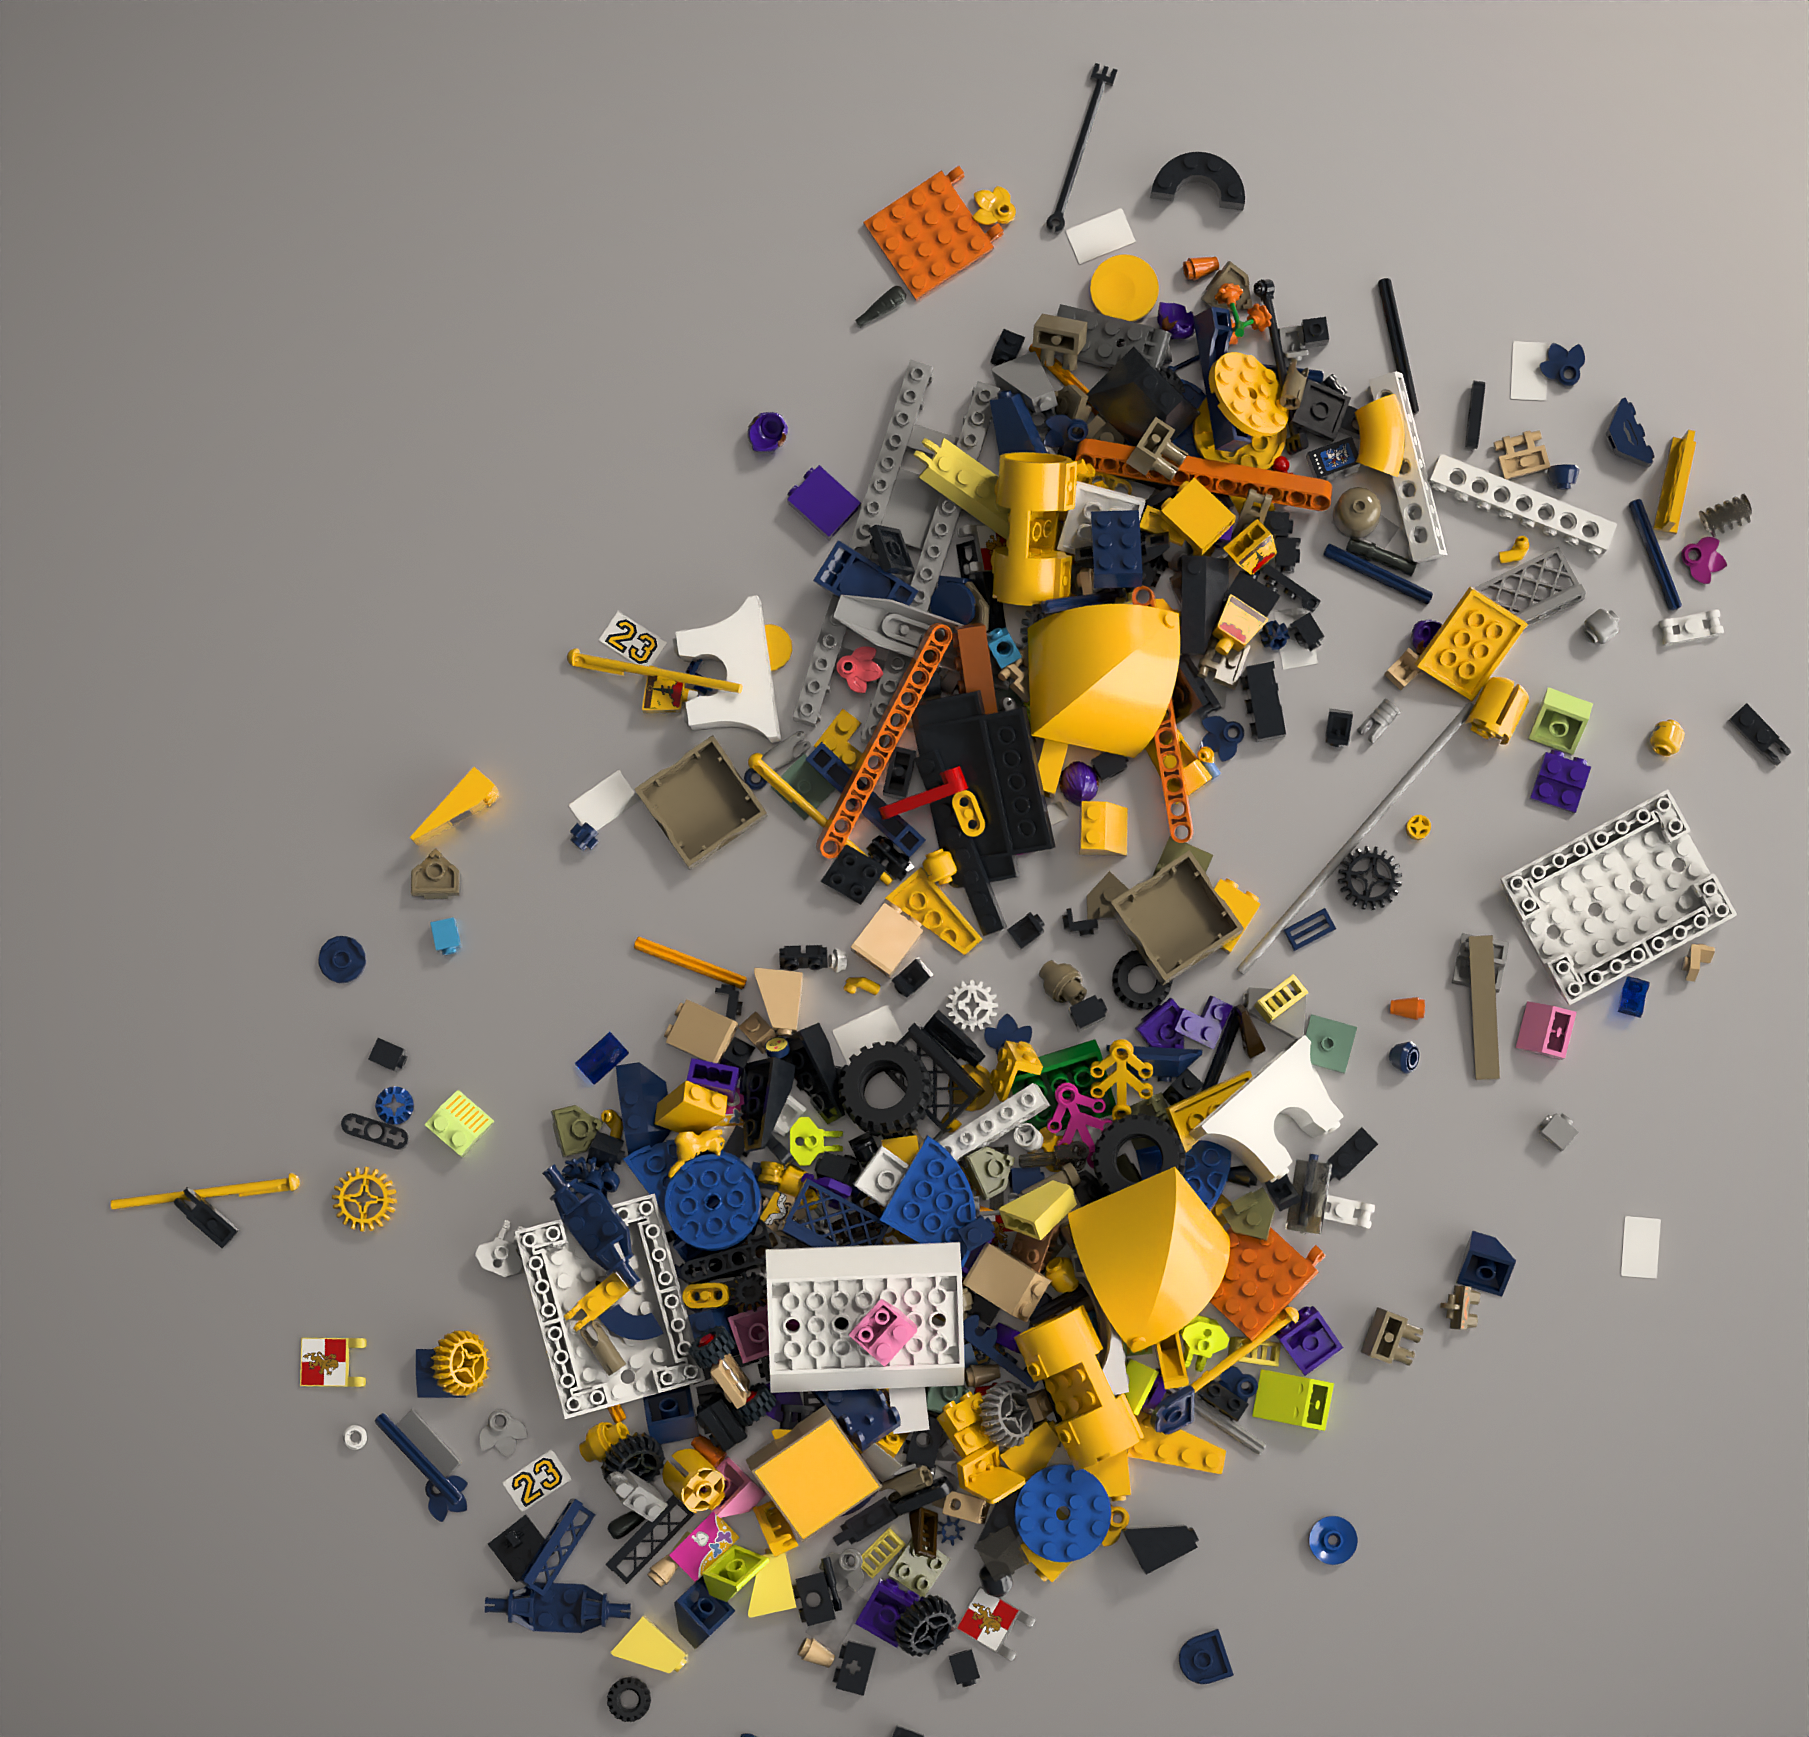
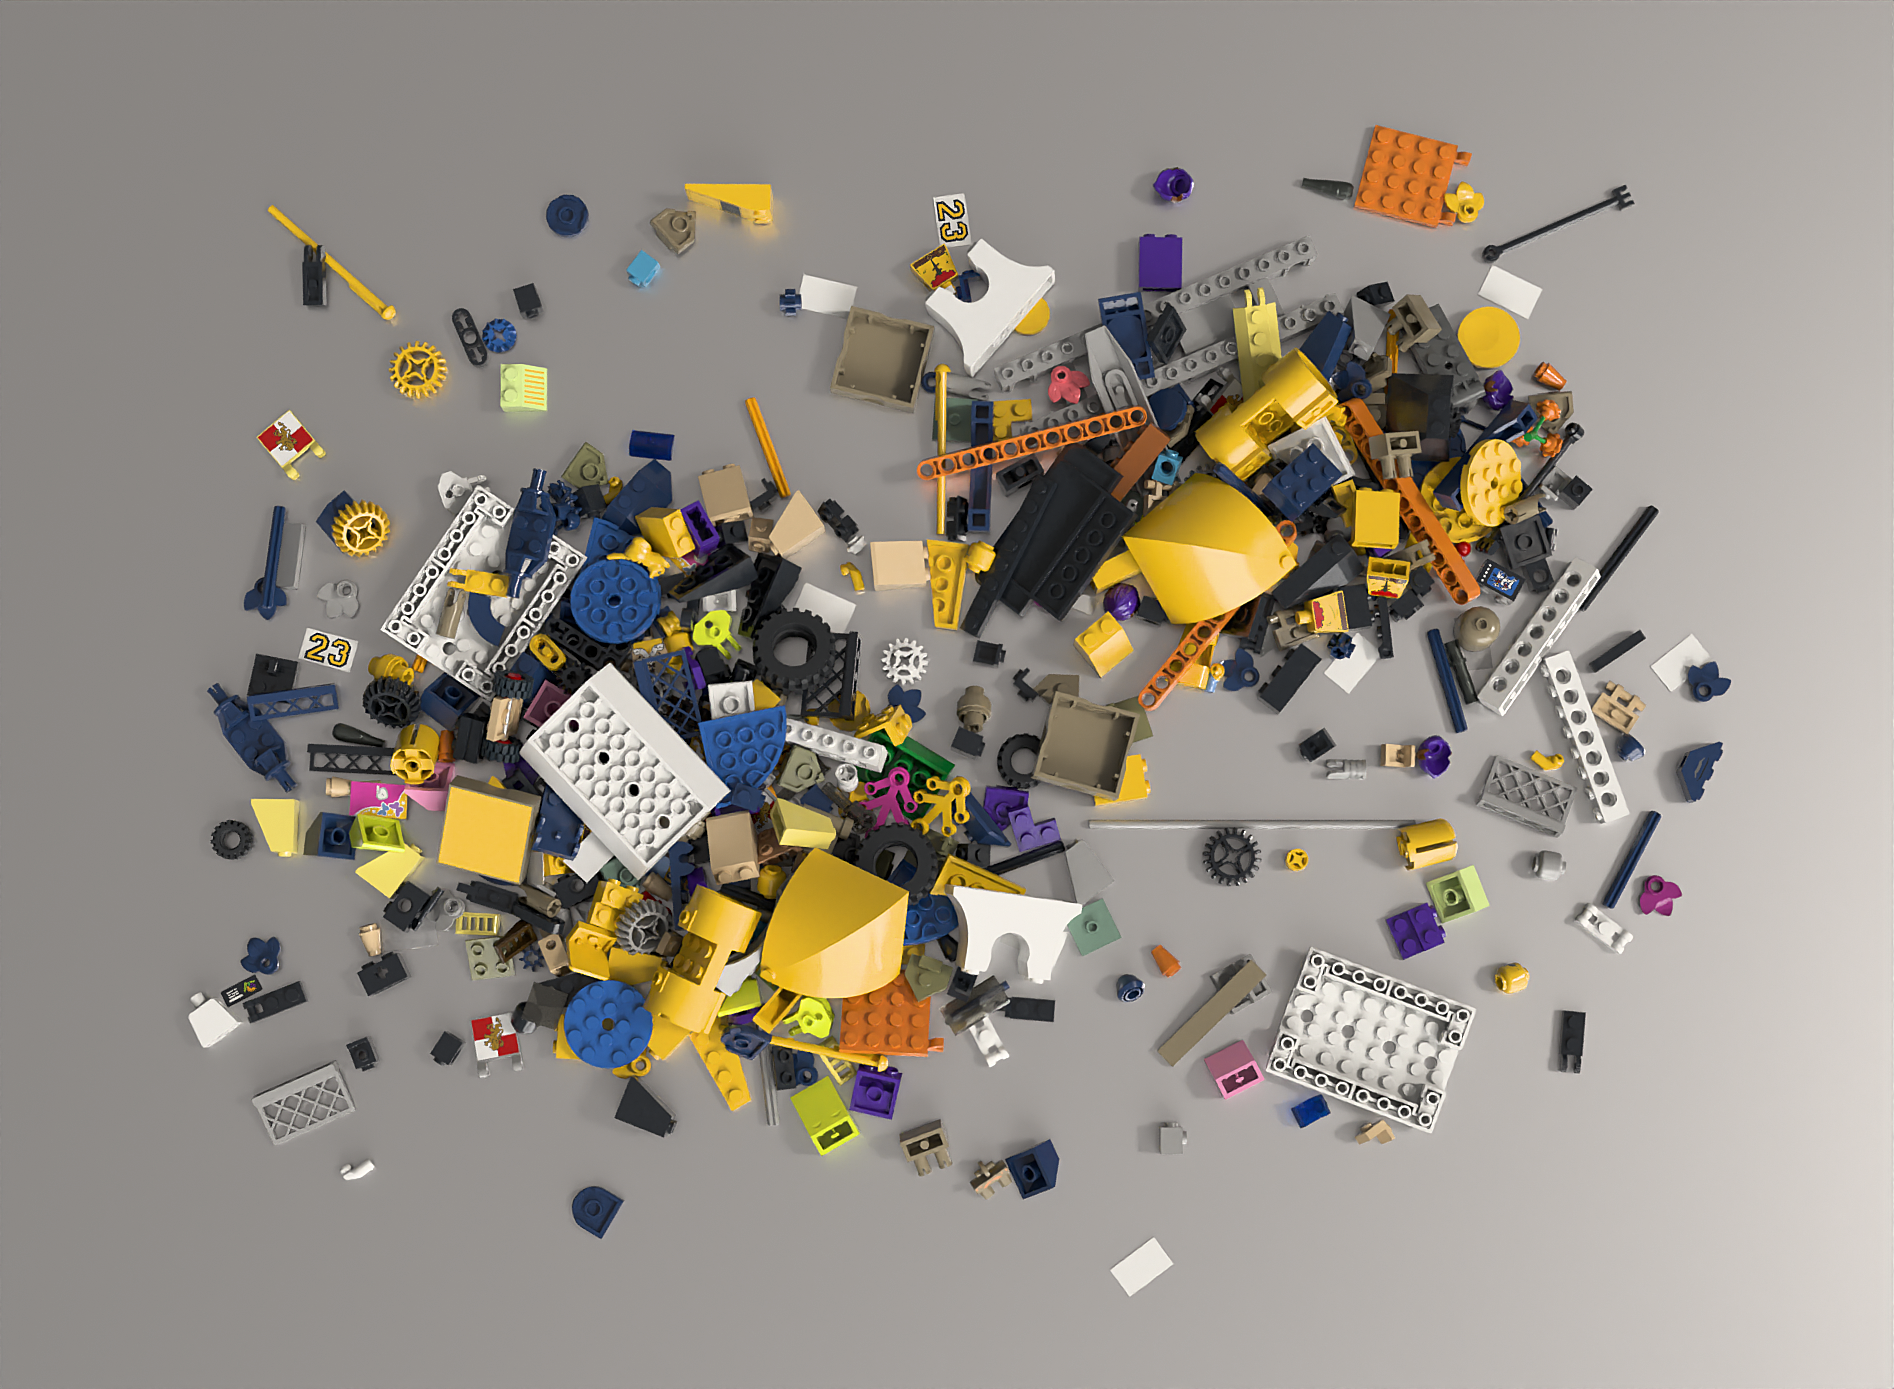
camera: 50 degrees right, 0 degrees up
white plate [343,1425,367,1450] -> none
yellow bar [567,648,742,693] -> none
light grey hinge [607,1469,668,1522] -> none
yellow hinge [753,1501,799,1557] -> none
tile [765,1037,790,1058] -> none
black hinge [821,844,887,905] -> none
bright pink slope [848,1299,917,1367] -> none
dark purple plate [855,1578,920,1648] -> none
red beam [879,766,968,820] -> none
black bracket [891,957,933,998] -> none
black gear [893,1594,957,1657] -> none
black hinge [924,1010,986,1068] -> none
yellow plate [952,790,985,837] -> none
black brick [1150,152,1245,210] -> none
dark brown slope [1236,1004,1266,1059] -> none
light yellow slope [1254,974,1308,1024] -> none
dark blue tile [1283,908,1336,951] -> none
black brick [1288,612,1325,652] -> none
blue dish [1309,1516,1358,1565] -> none
yellow brick [1355,394,1405,477] -> none
yellow plate [1415,586,1528,701] -> none
yellow fence [1653,430,1696,534] -> none
clear smoke piece [1699,493,1752,537] -> none

